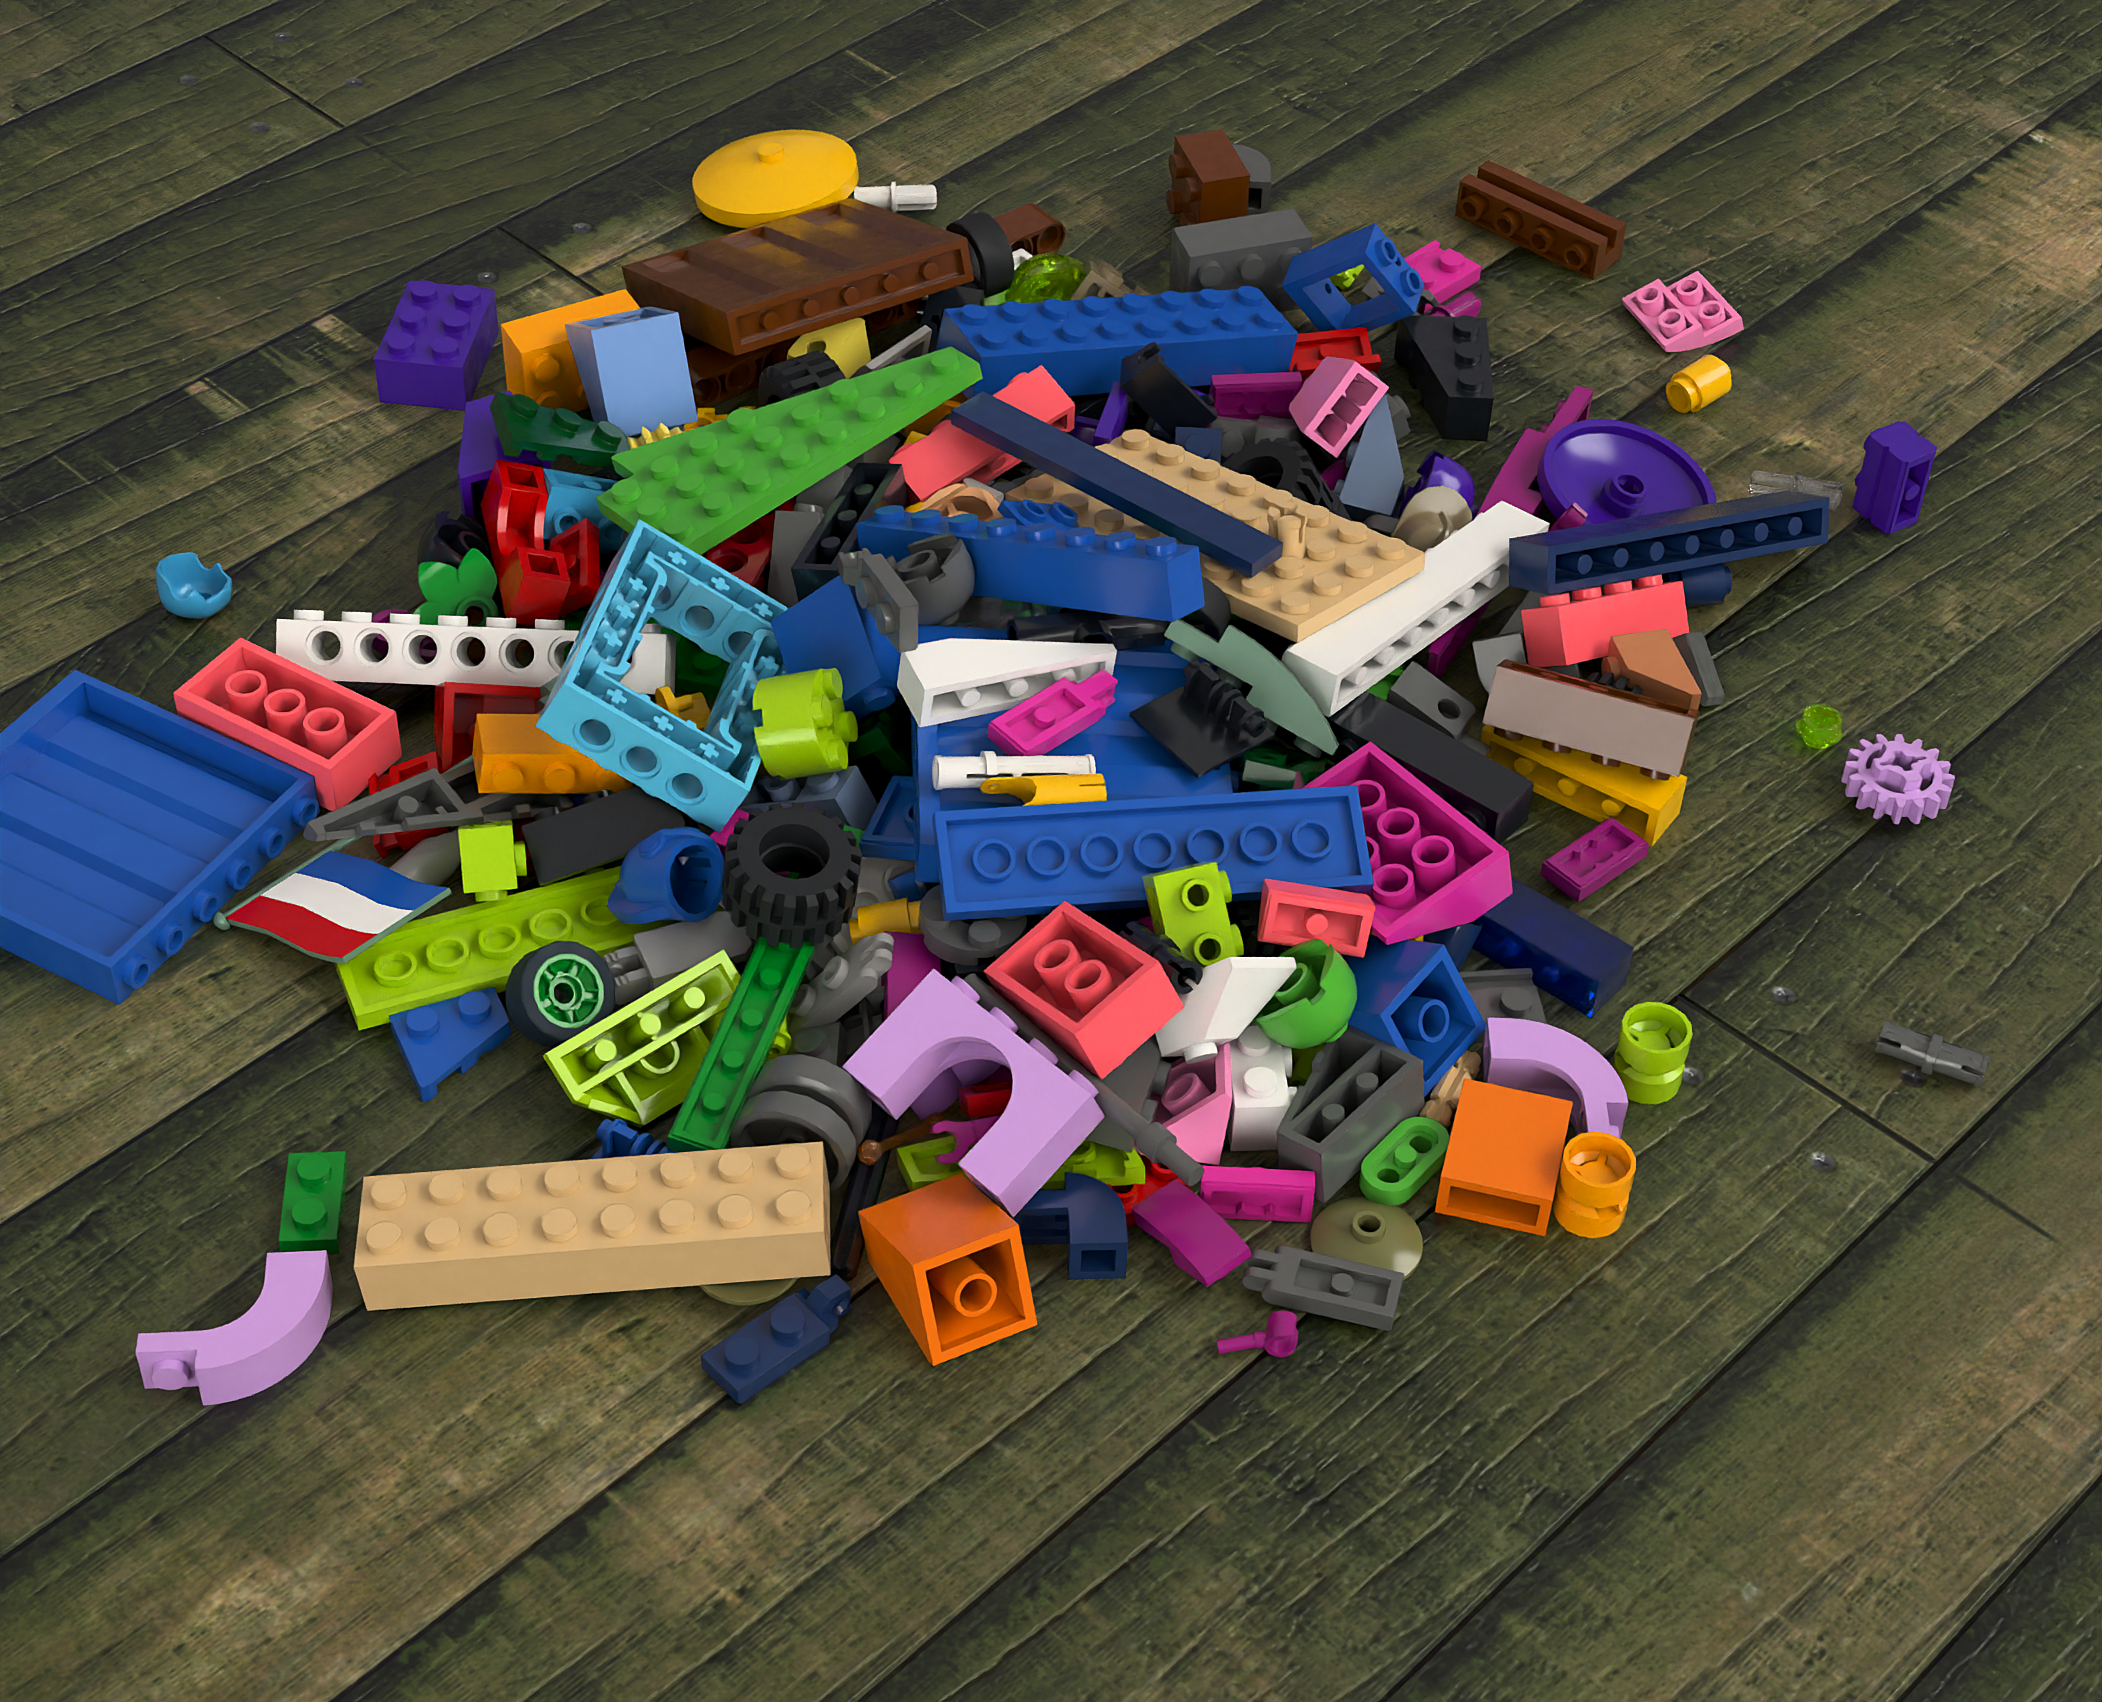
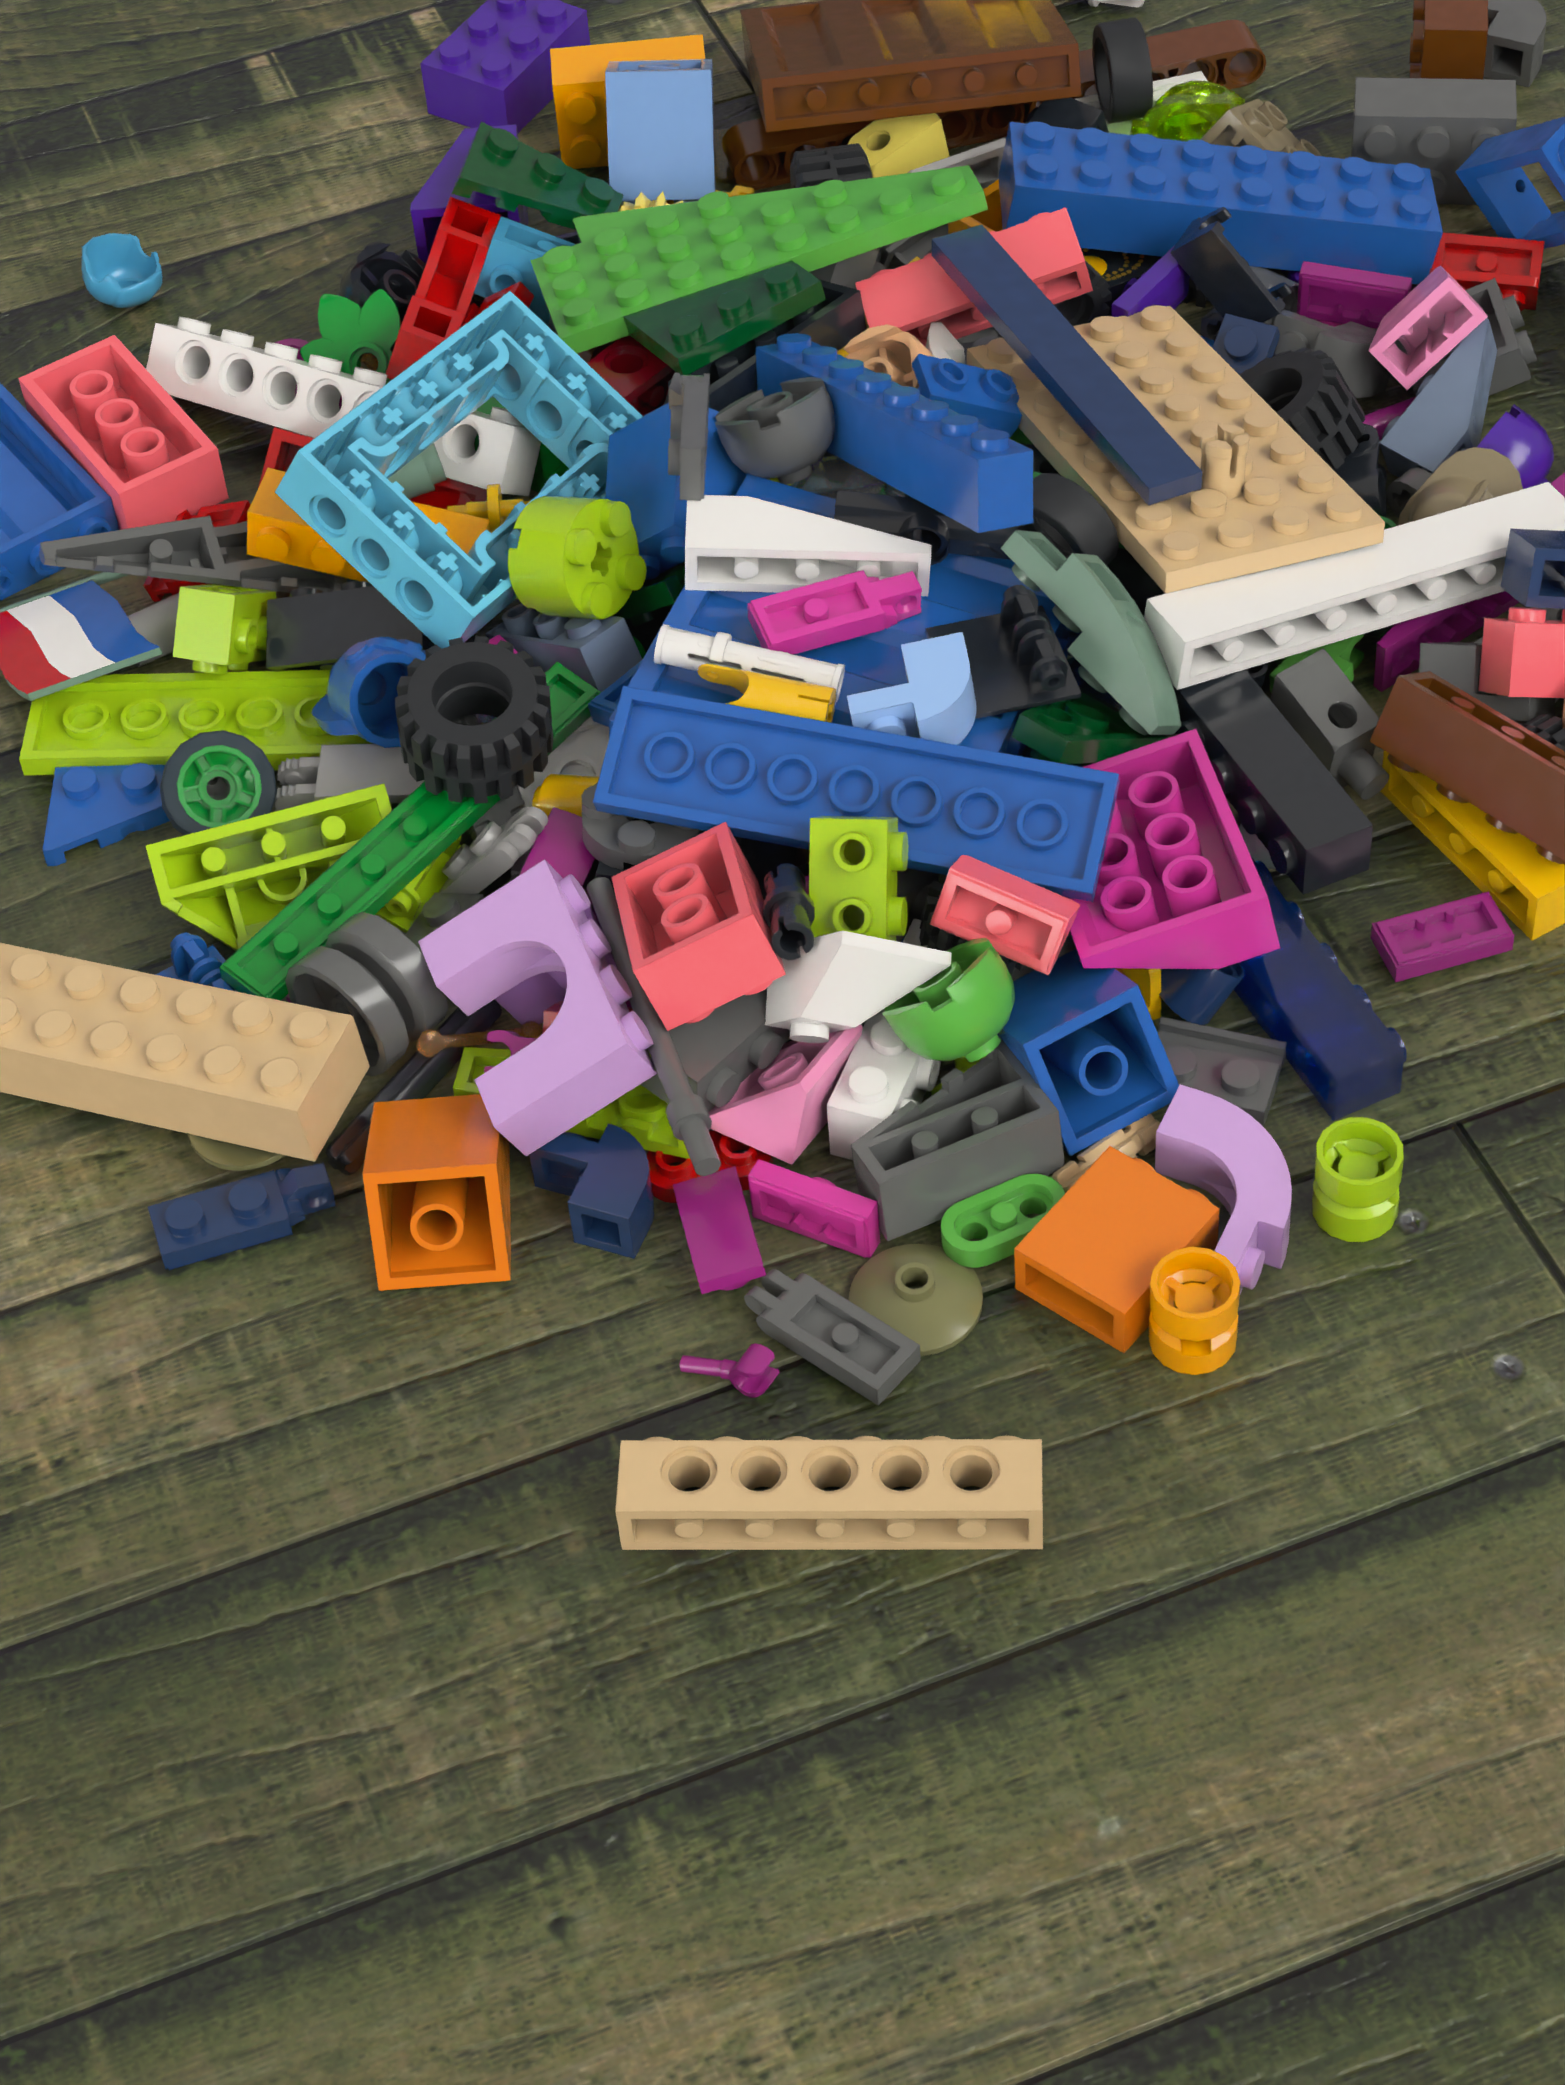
camera: 30 degrees right, 5 degrees up
none -> tan brick [615,1435,1043,1550]
none -> dark green wing [623,261,826,375]
none -> light blue brick [847,632,977,745]

